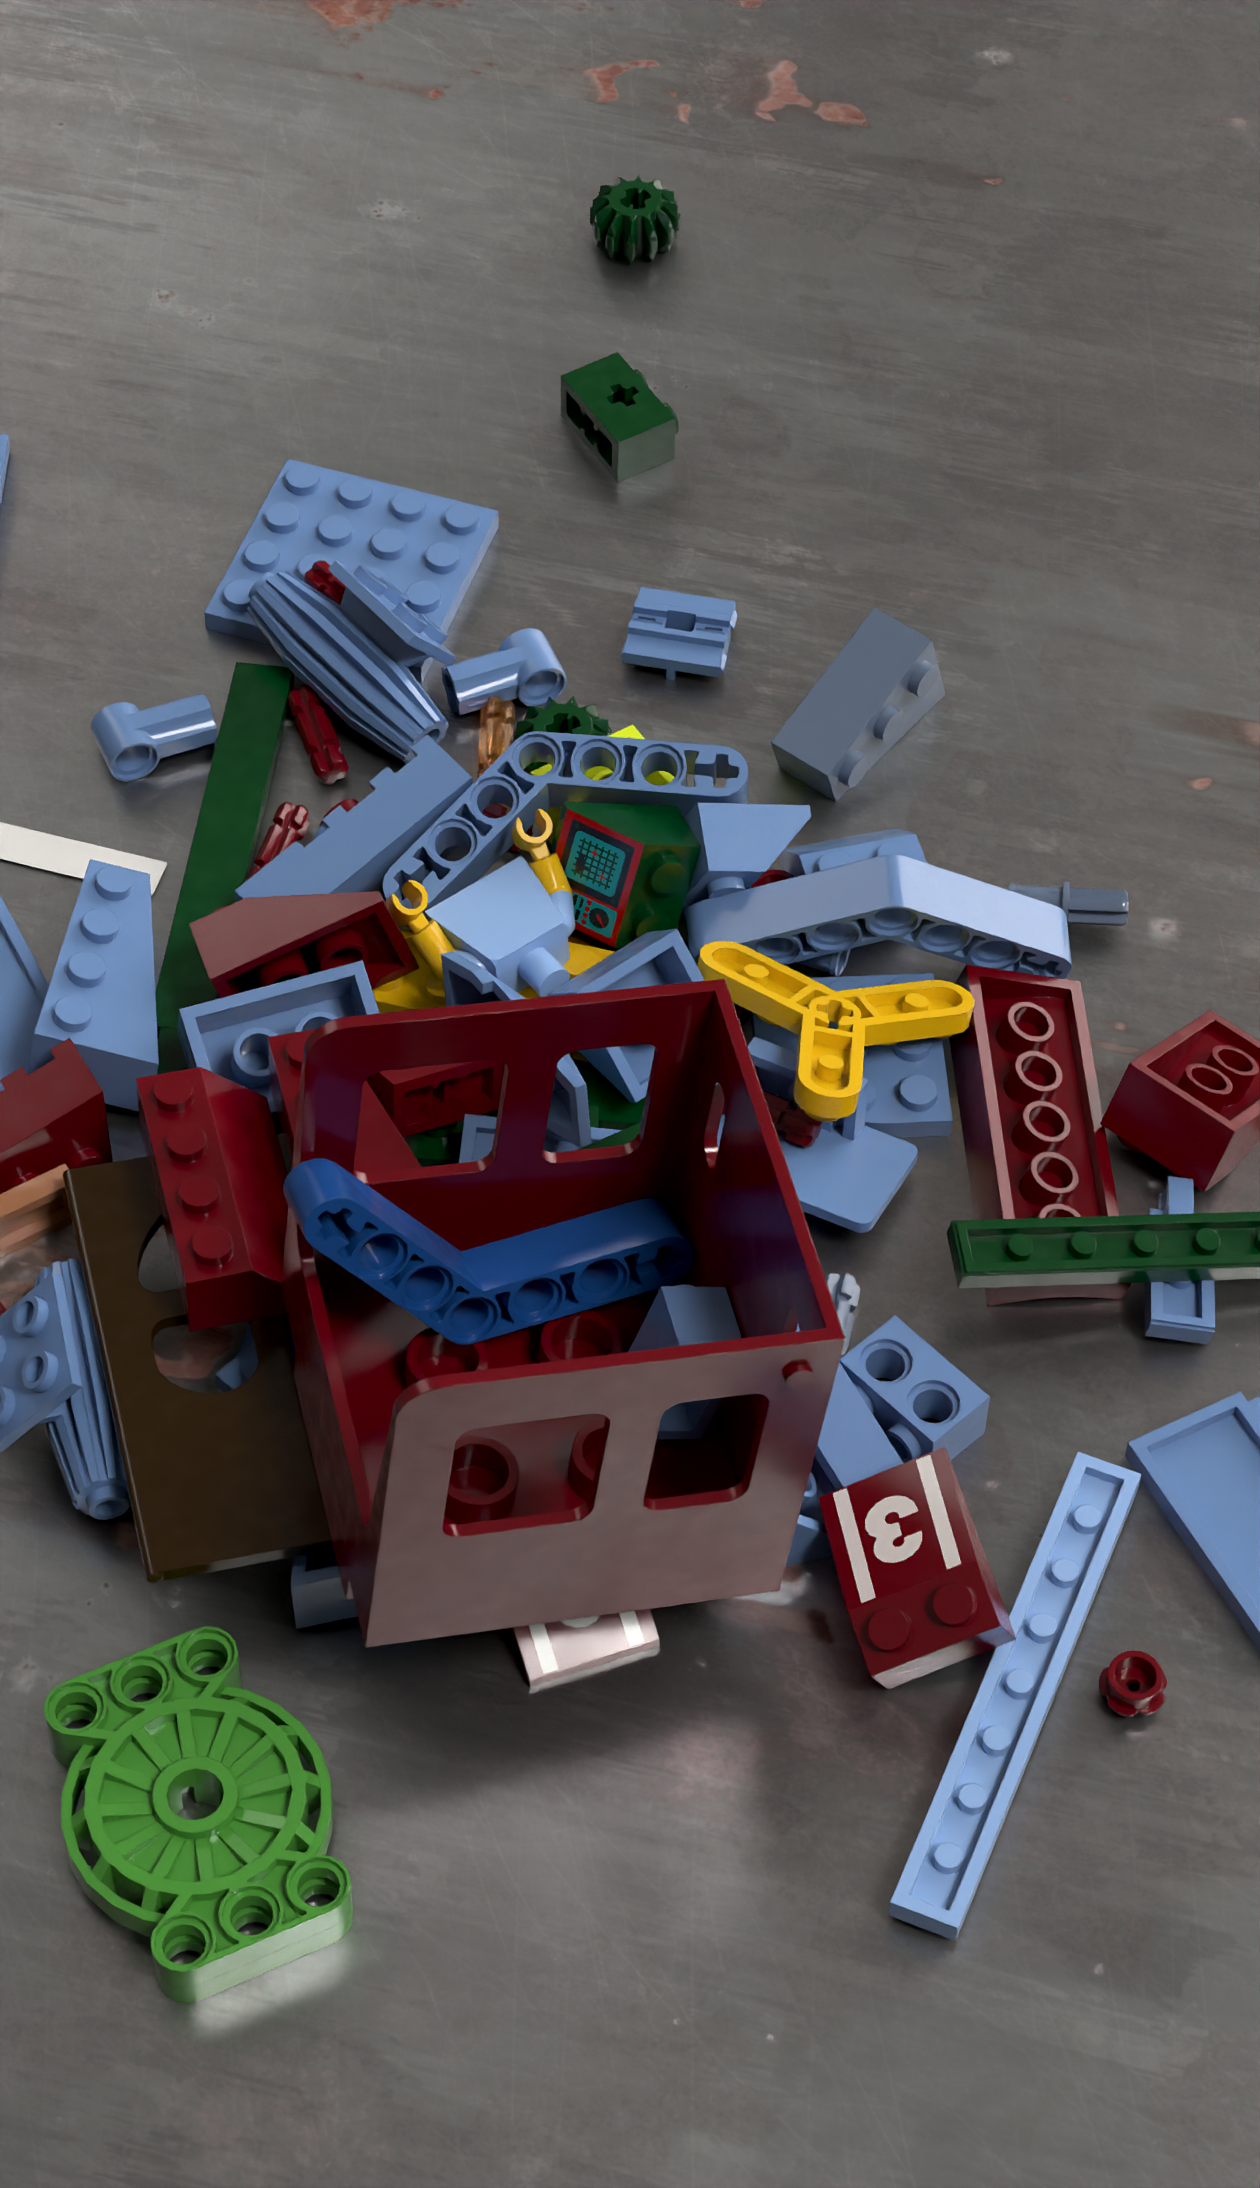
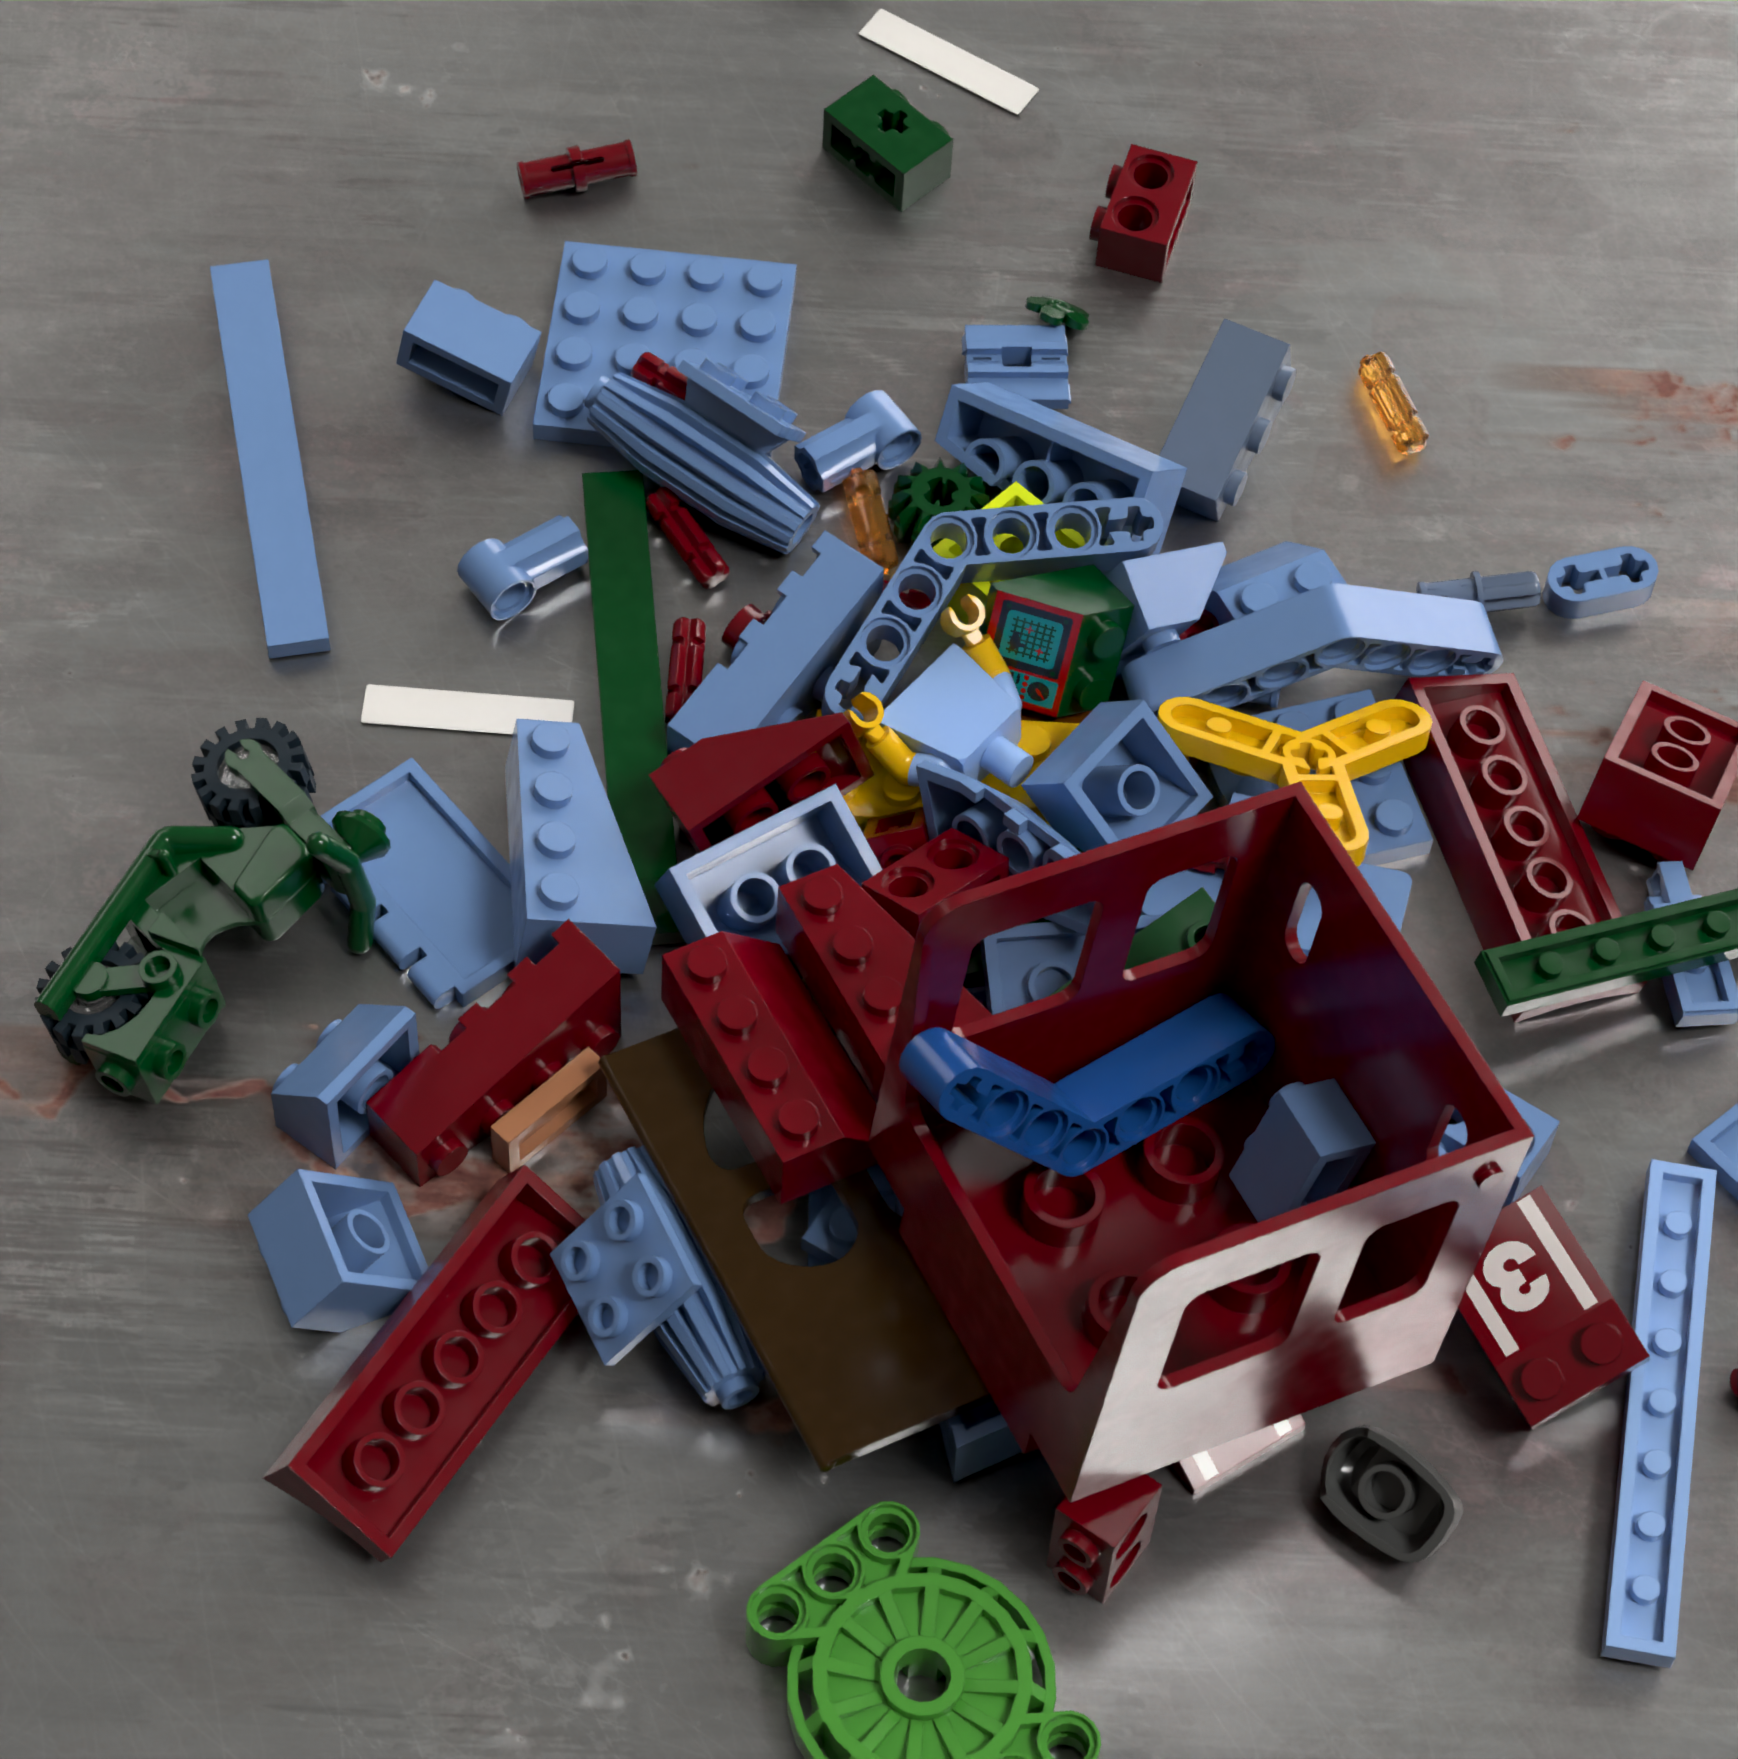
camera: 15 degrees left, 5 degrees up
none -> medium blue brick [396,280,542,416]
none -> dark red pin [516,139,637,199]
none -> white sticker [859,9,1039,115]
none -> medium blue wedge [935,382,1187,576]
none -> dark green plant [1025,295,1089,330]
none -> dark red brick [1046,1474,1162,1604]
none -> dark red brick [1089,144,1198,283]
none -> dark grey piece [1320,1425,1464,1563]
none -> clear orange axle [1358,351,1429,456]
none -> medium blue beam [1542,546,1659,619]

